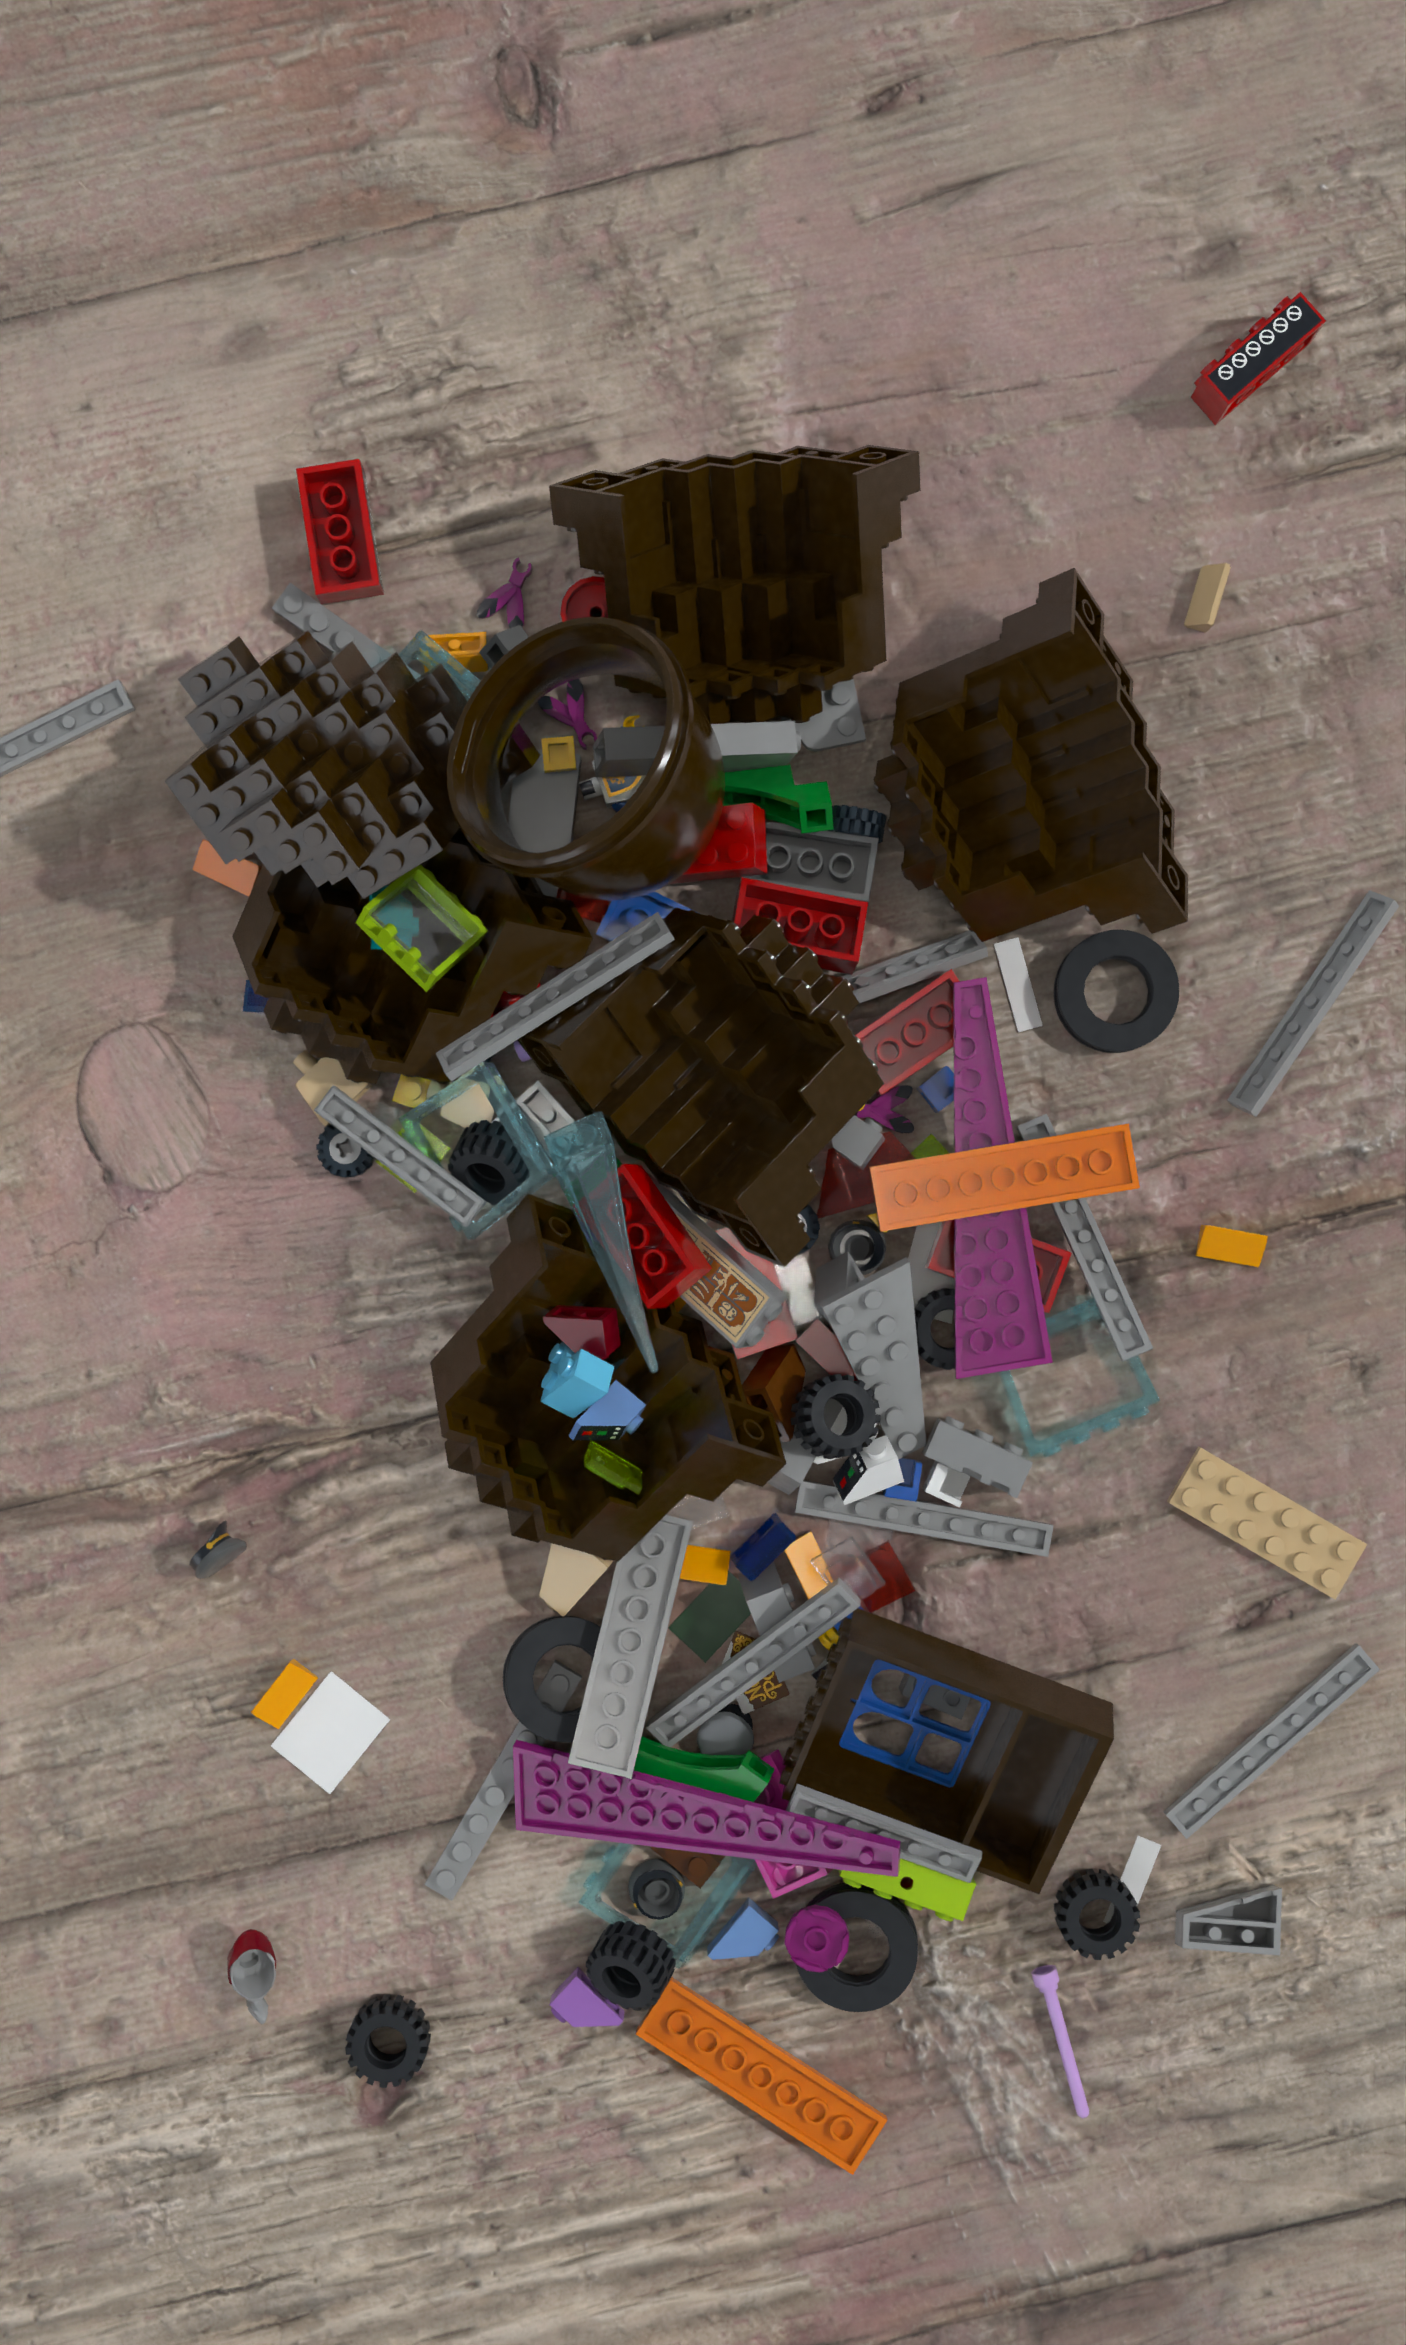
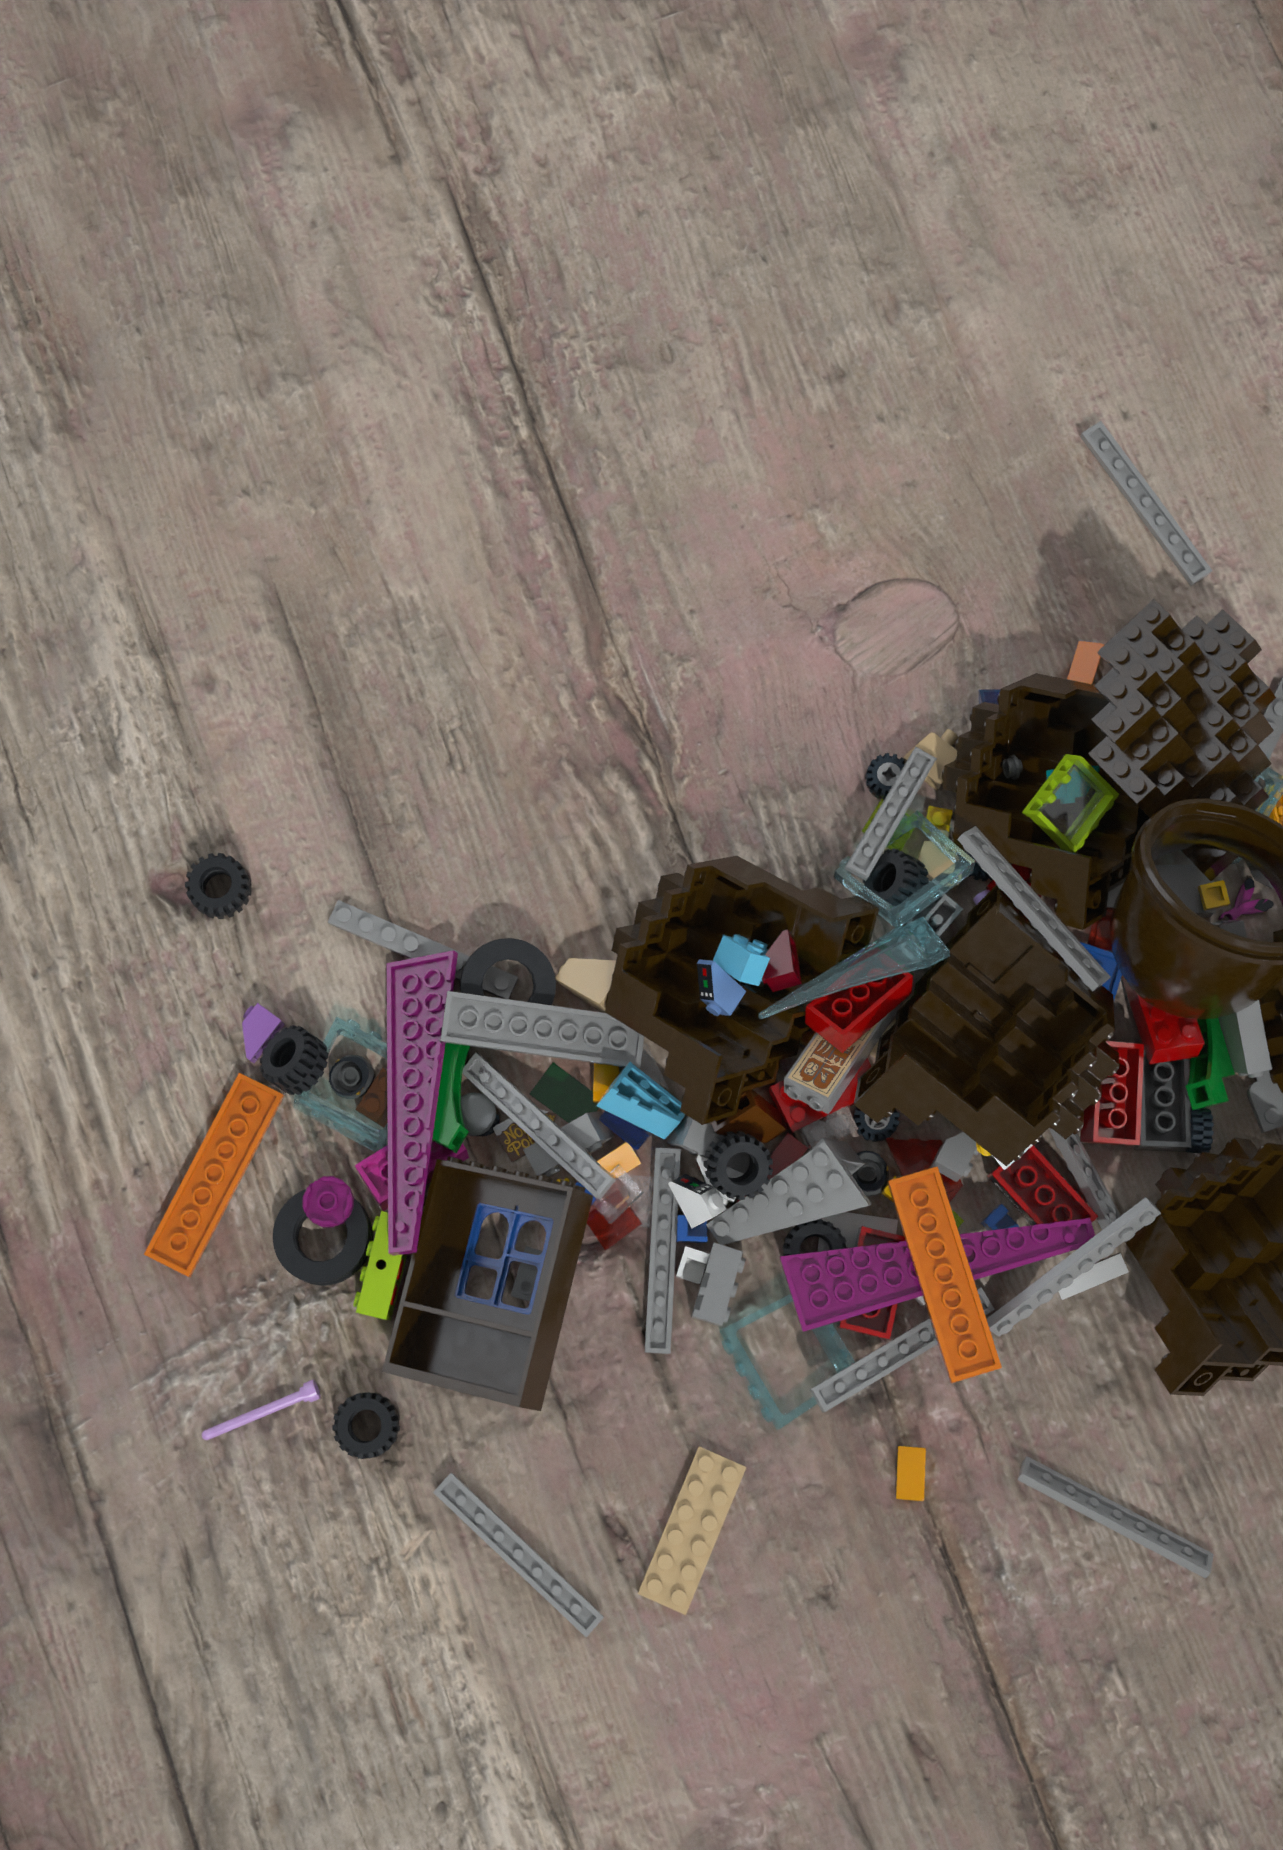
camera: 80 degrees right, 10 degrees down
dark grey piece [189,1521,247,1579] -> none
light grey hair [227,1929,276,2024] -> none
light orange slope [251,1658,318,1729] -> none
white sticker [271,1671,390,1794] -> none
clear neon green piece [584,1440,642,1494] -> none
medium blue slope [707,1897,779,1960] -> none
light grey tile [786,1784,982,1883] -> none
magenta piece [855,1085,914,1133] -> none
black tyre [1054,930,1179,1053] -> none
white sticker [1103,1836,1161,1923] -> none
light grey wedge [1175,1885,1282,1956] -> none
none -> medium azure wedge [596,1062,685,1139]
none -> light grey plate [987,1197,1161,1336]
none -> dark grey plate [1002,755,1023,780]

